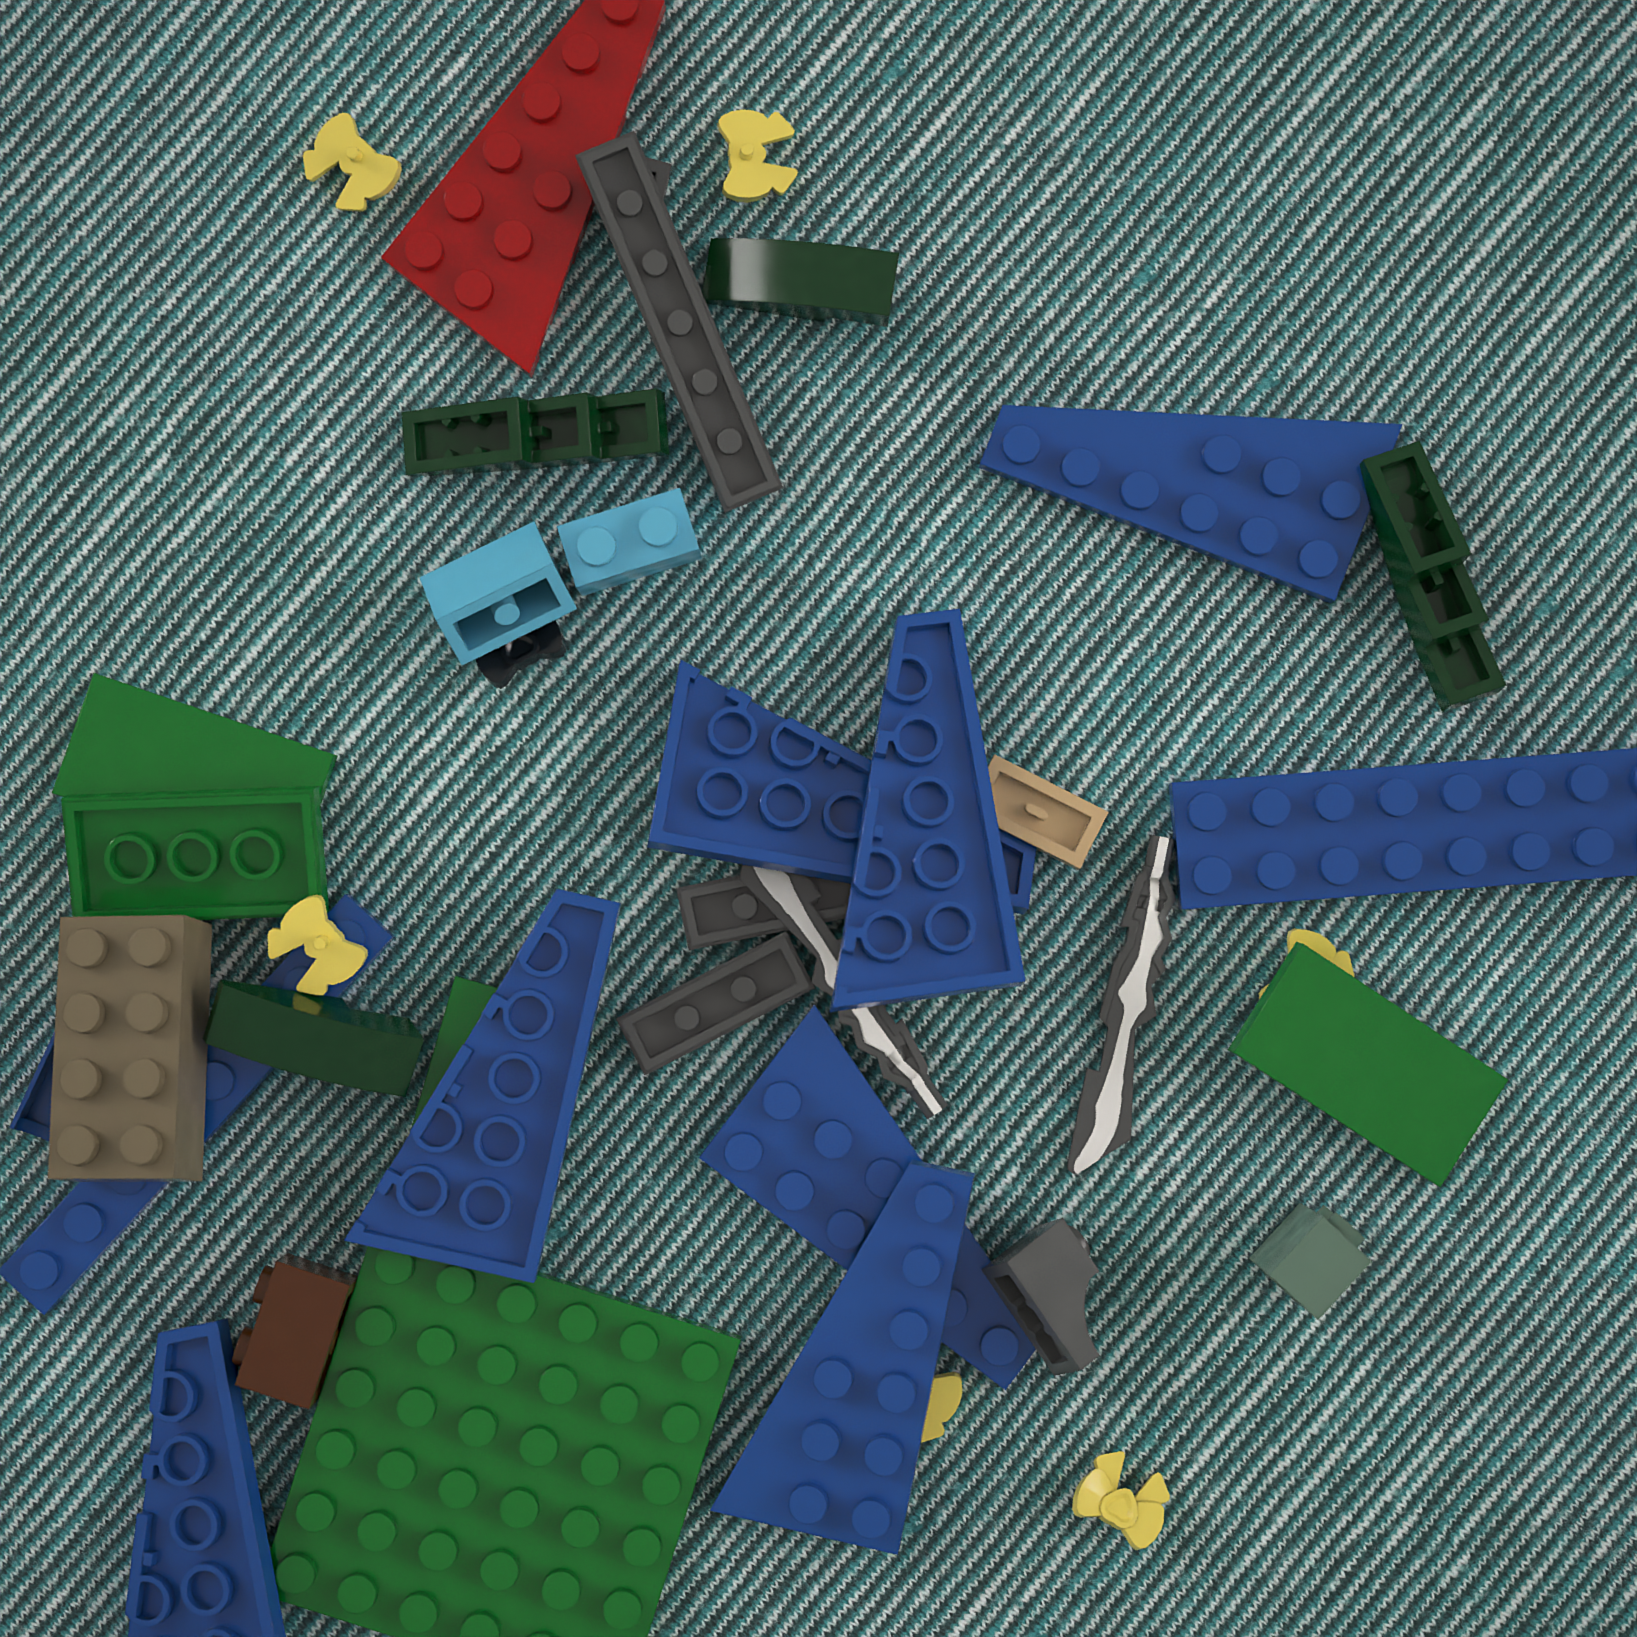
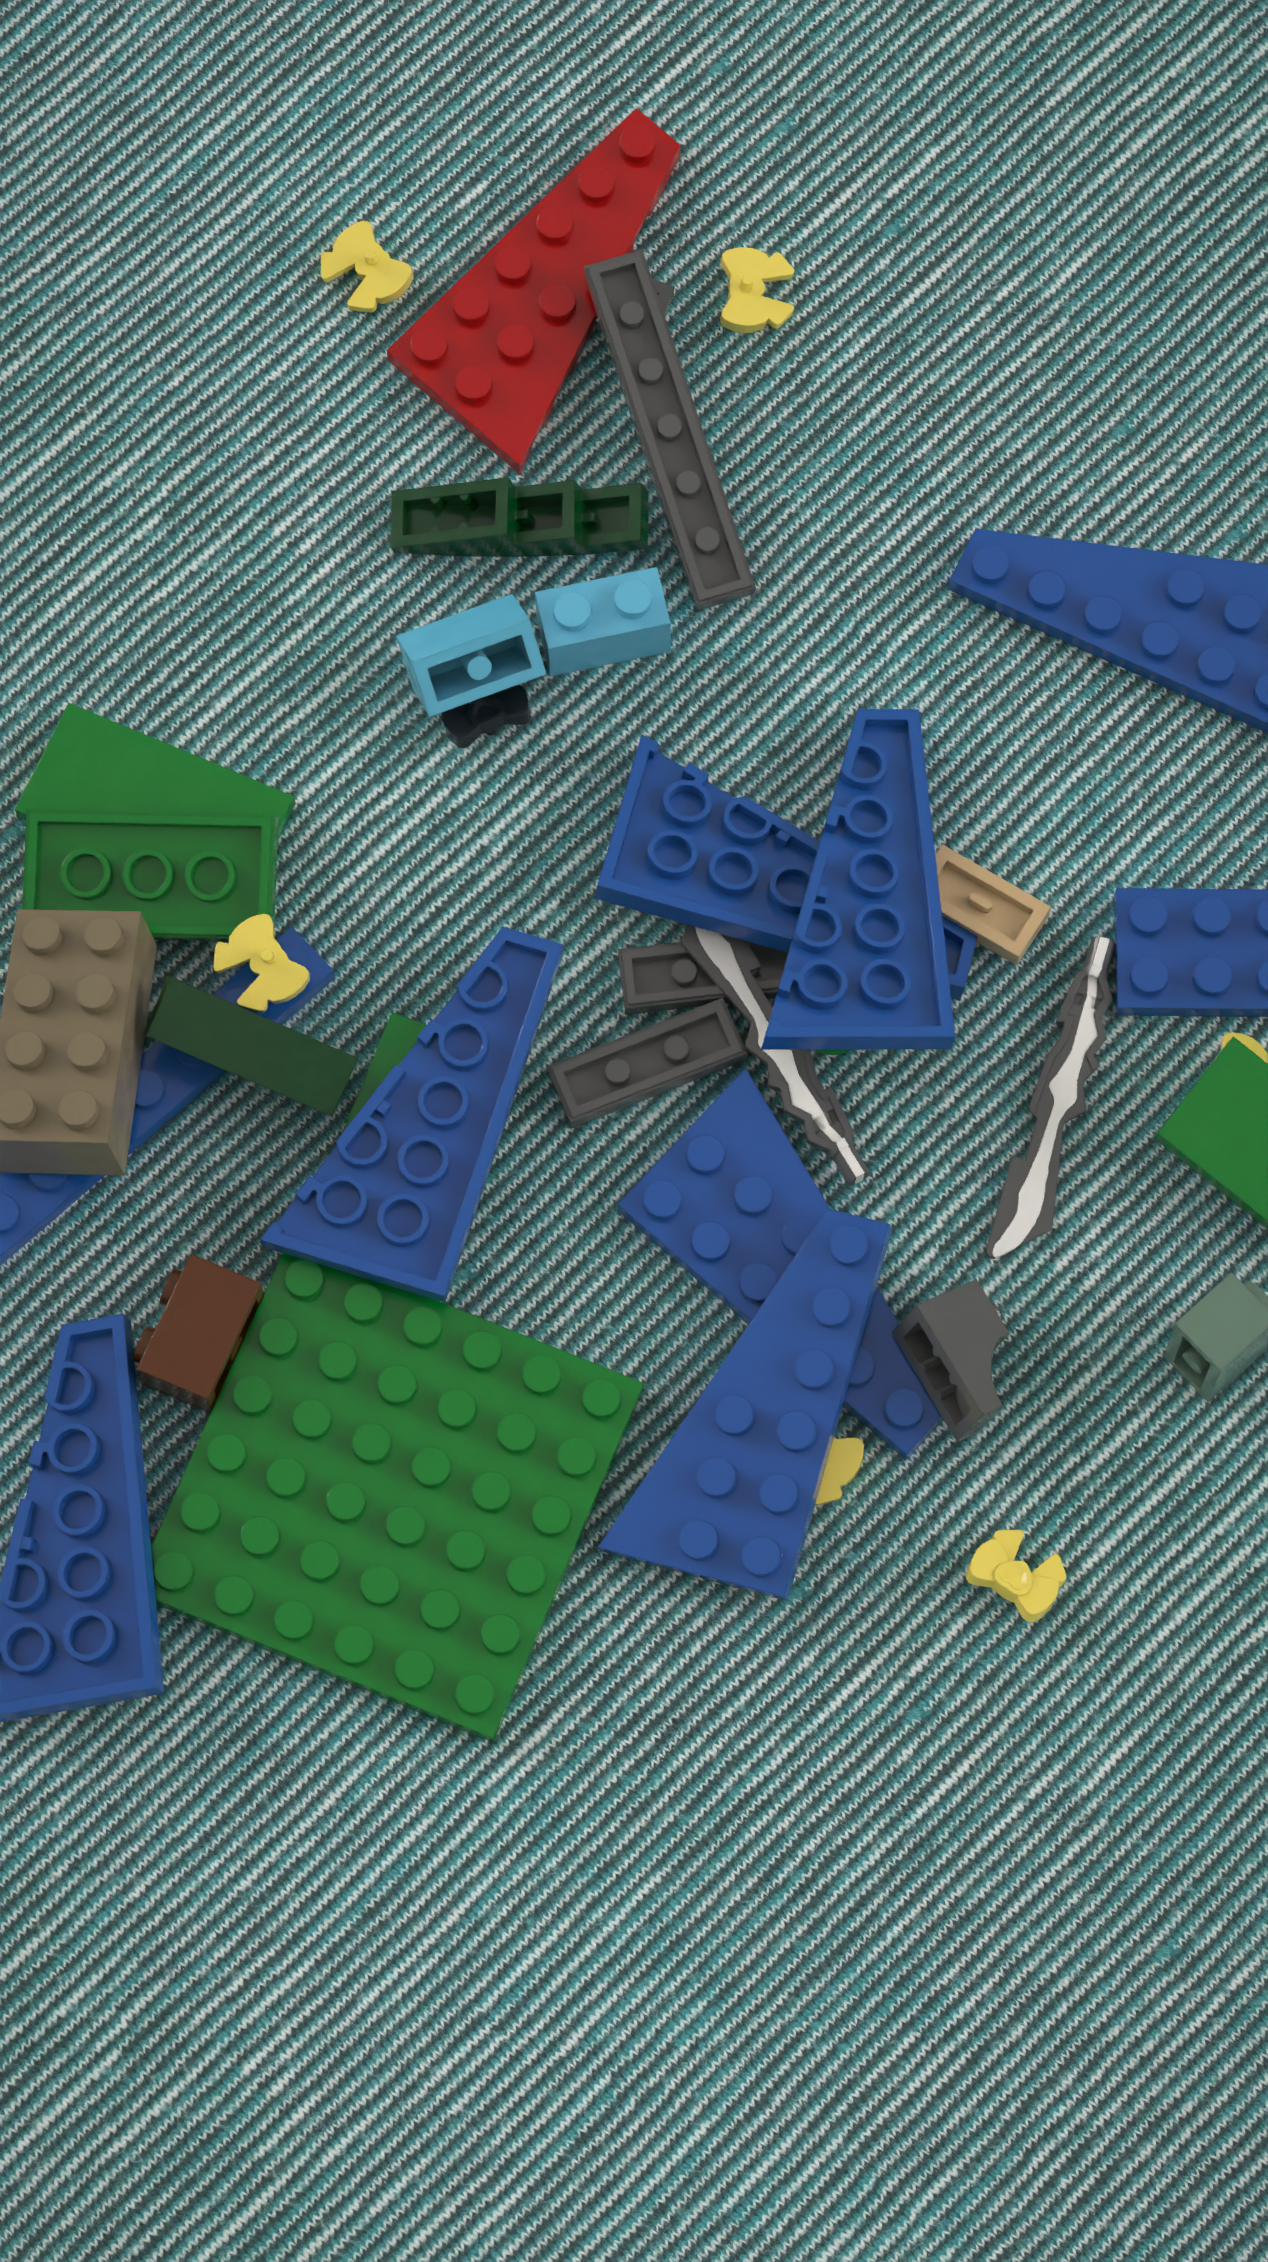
camera: 10 degrees right, 15 degrees down
dark green slope [702,238,899,327] -> none

